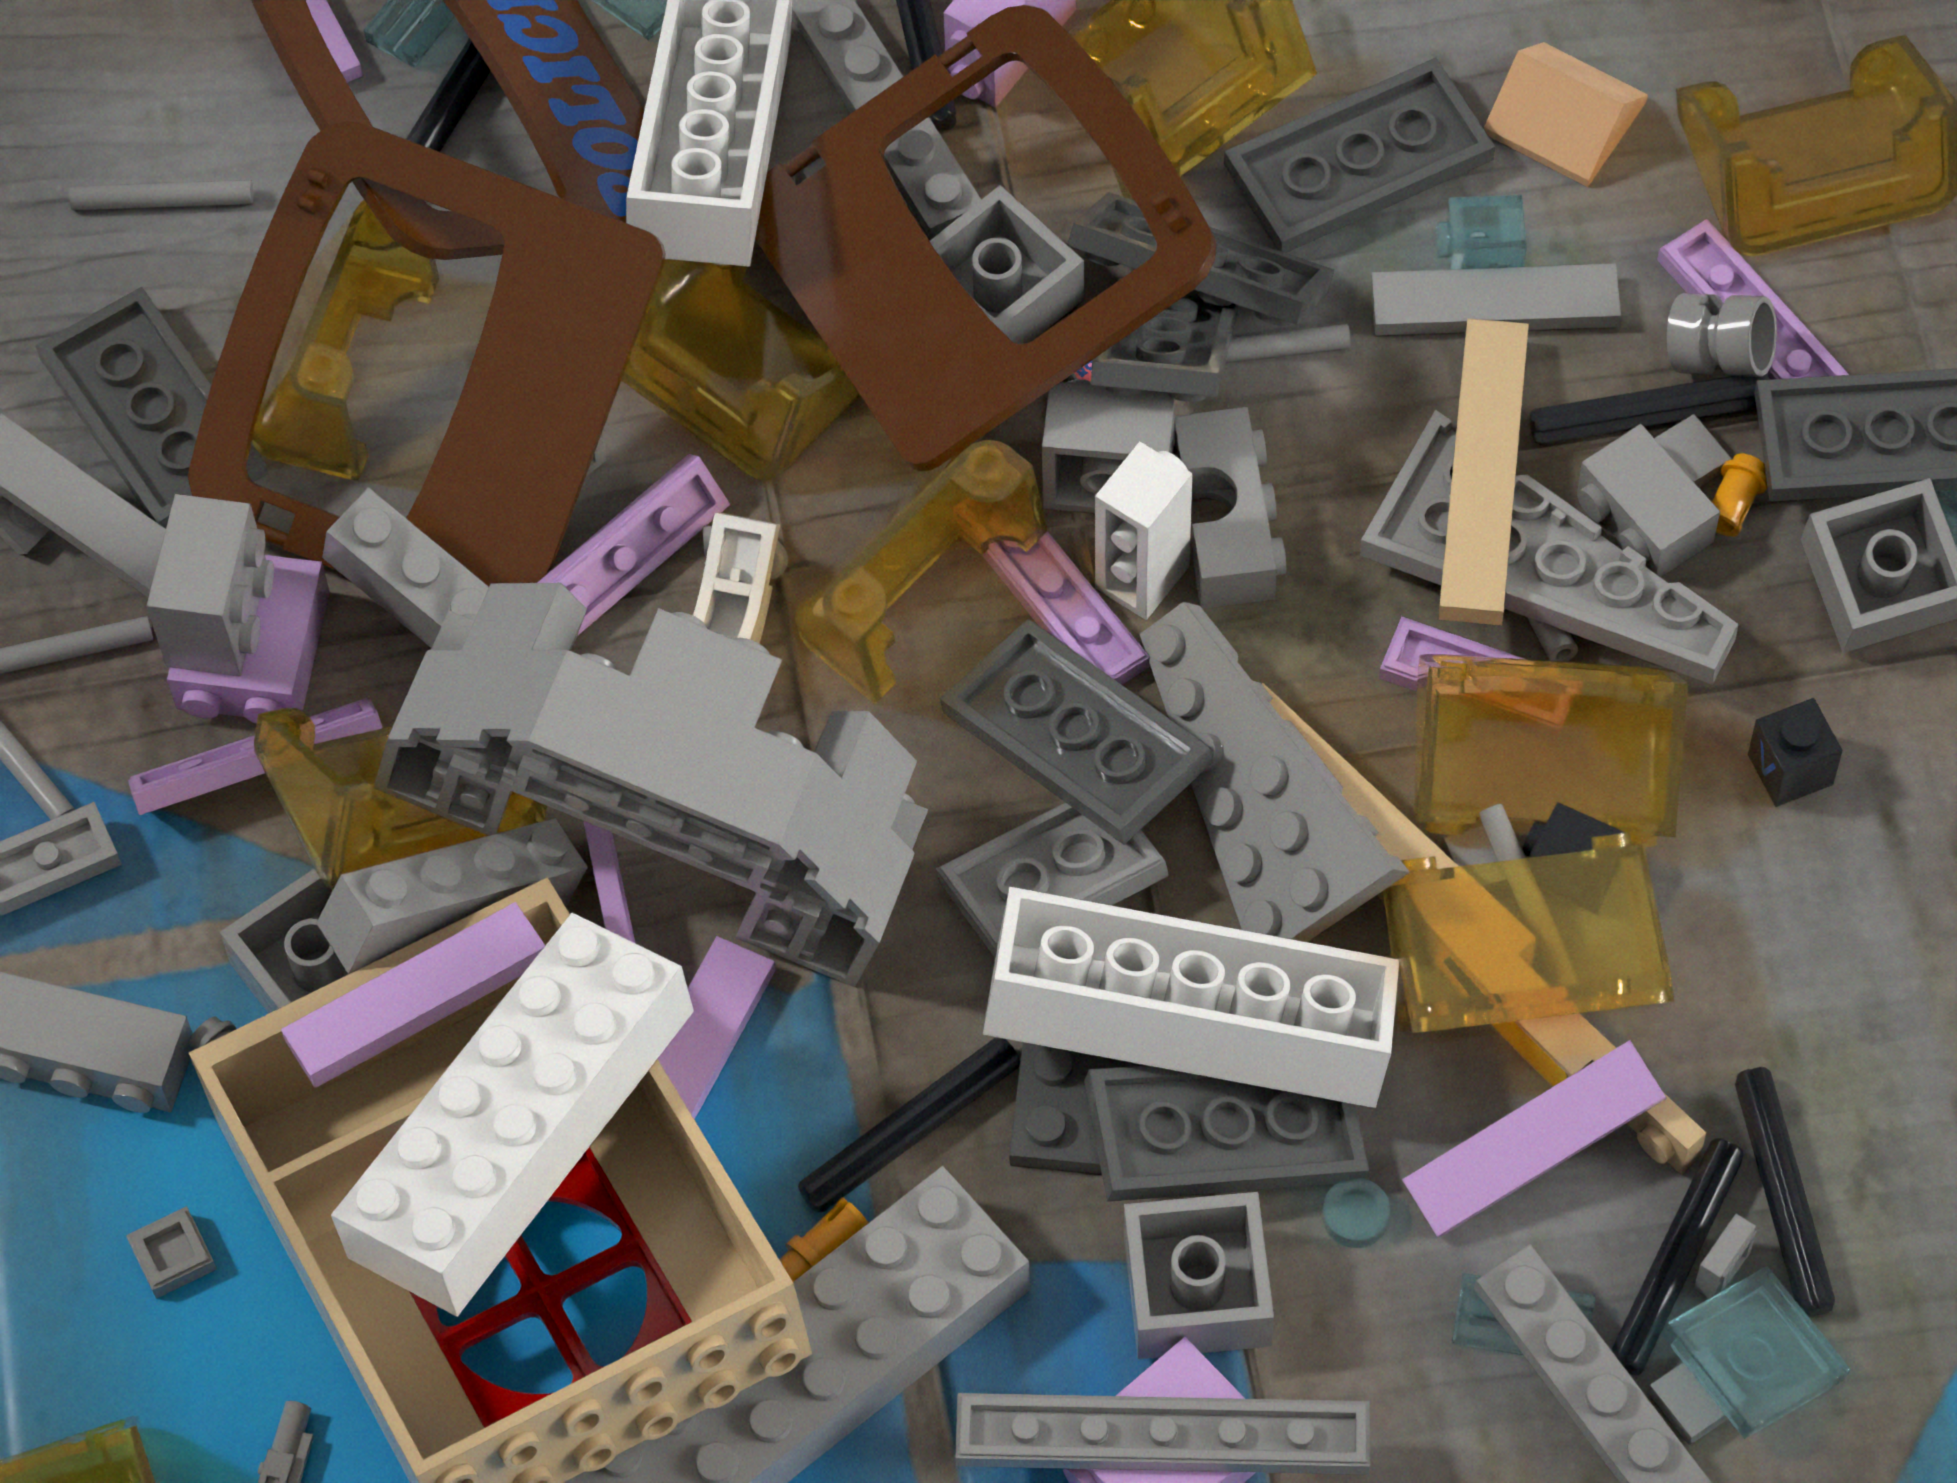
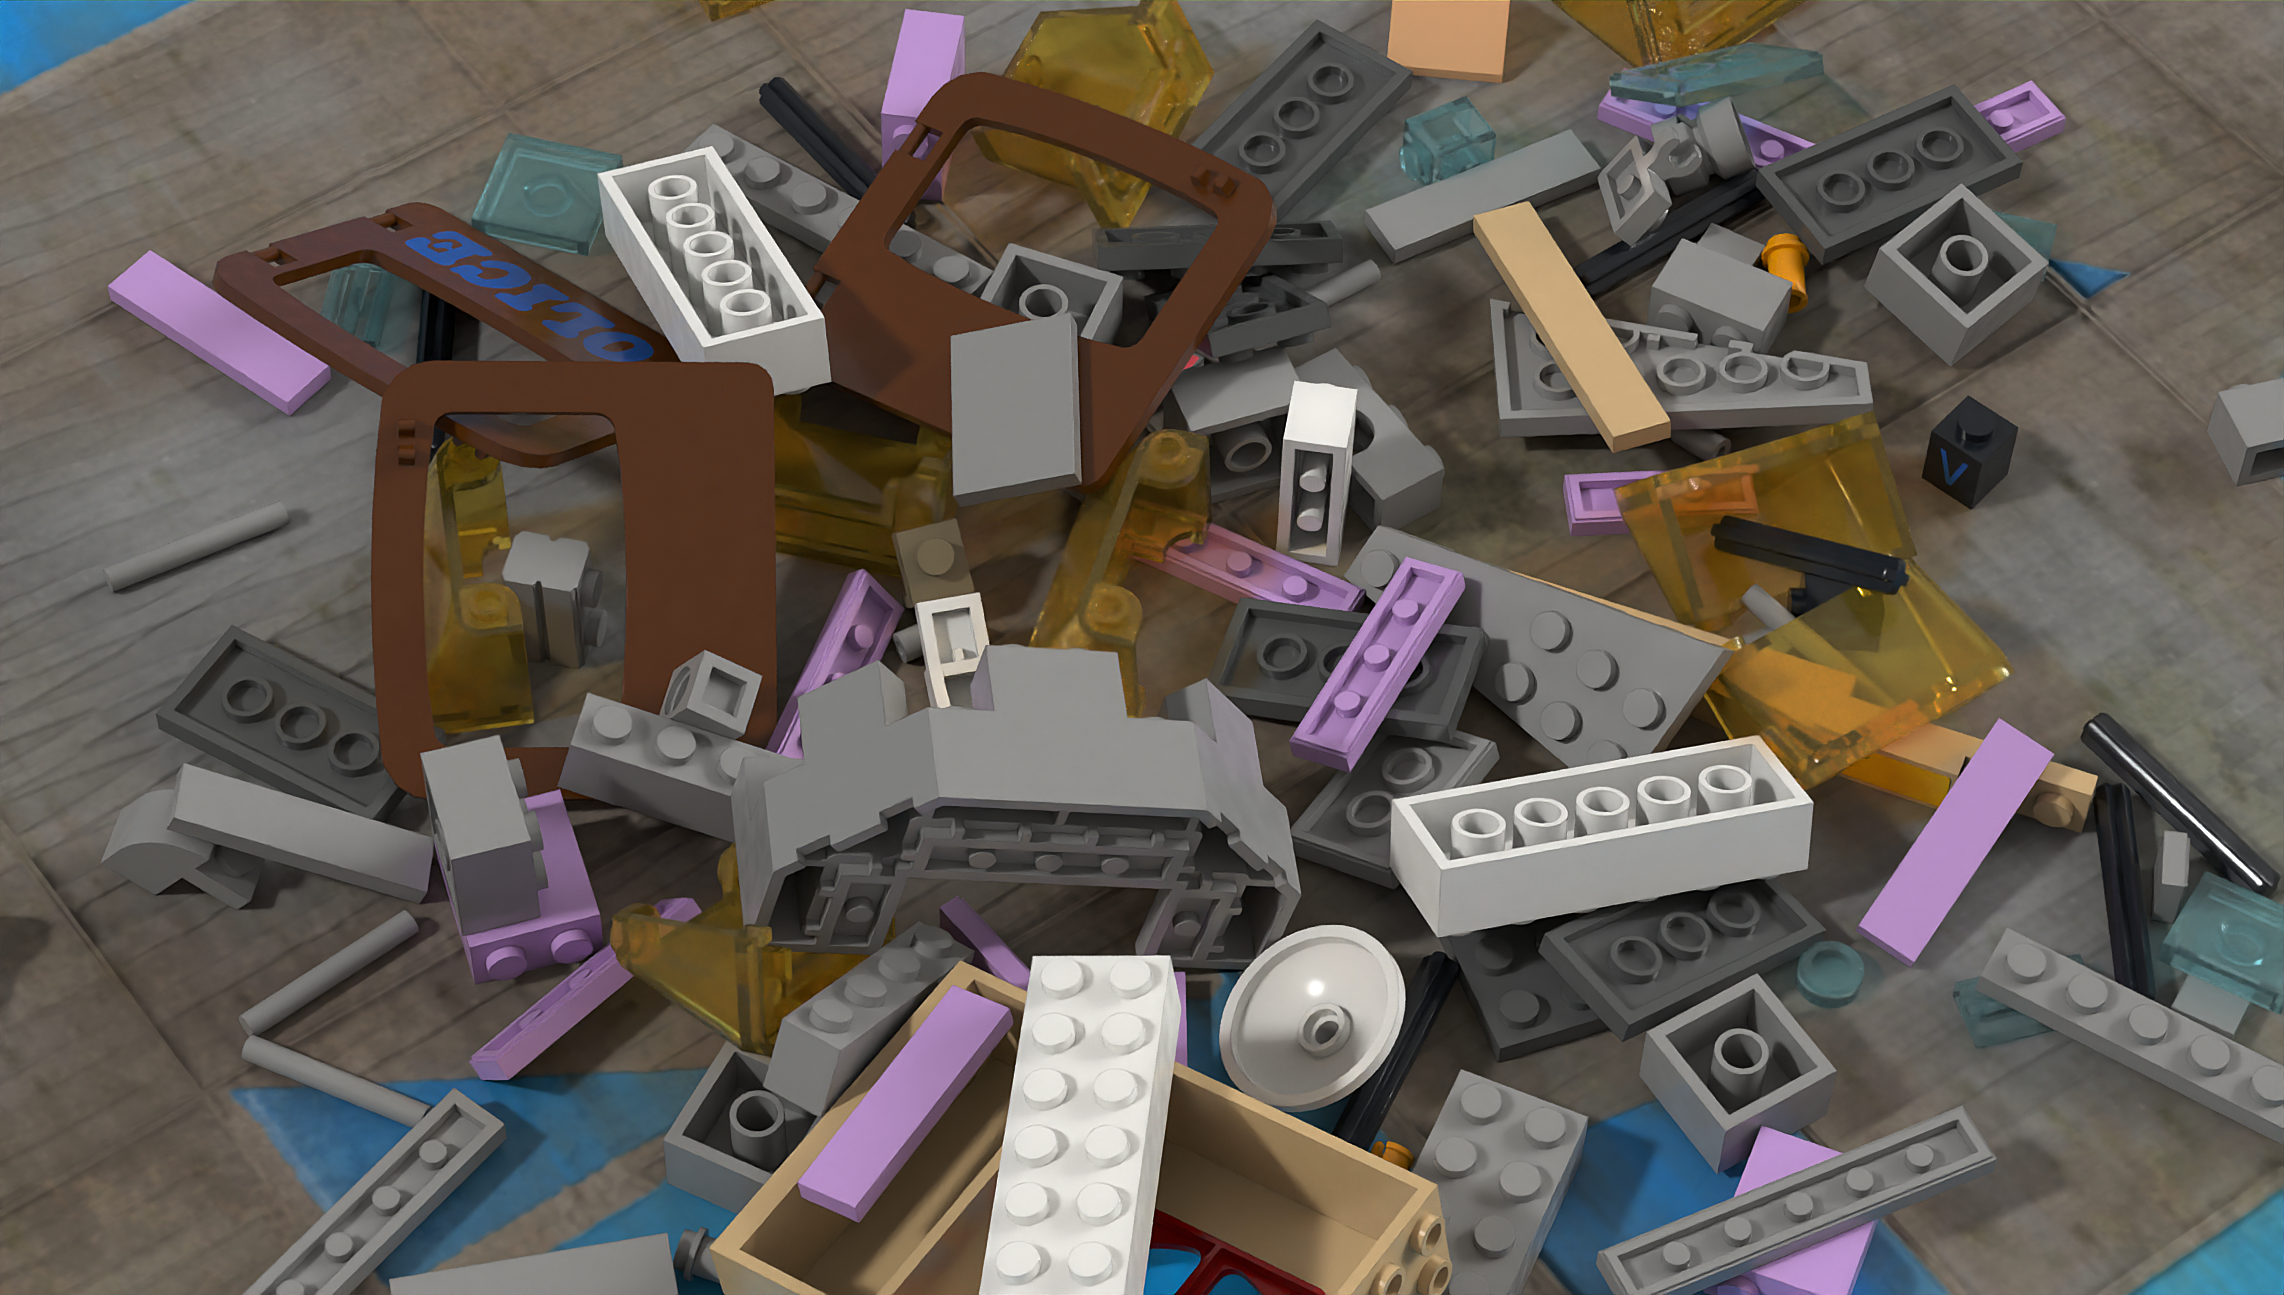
camera: 30 degrees left, 10 degrees down
none -> light grey brick [501,531,607,669]
none -> light grey brick [659,650,762,740]
none -> dark tan bracket [891,518,975,608]
none -> light grey tile [951,313,1082,507]
none -> white dish [1219,925,1406,1112]
none -> lavender tile [1289,557,1466,773]
none -> light grey plate [1597,127,1703,246]
none -> clear light blue tile [1609,42,1824,107]
none -> black axle [1710,515,1910,596]

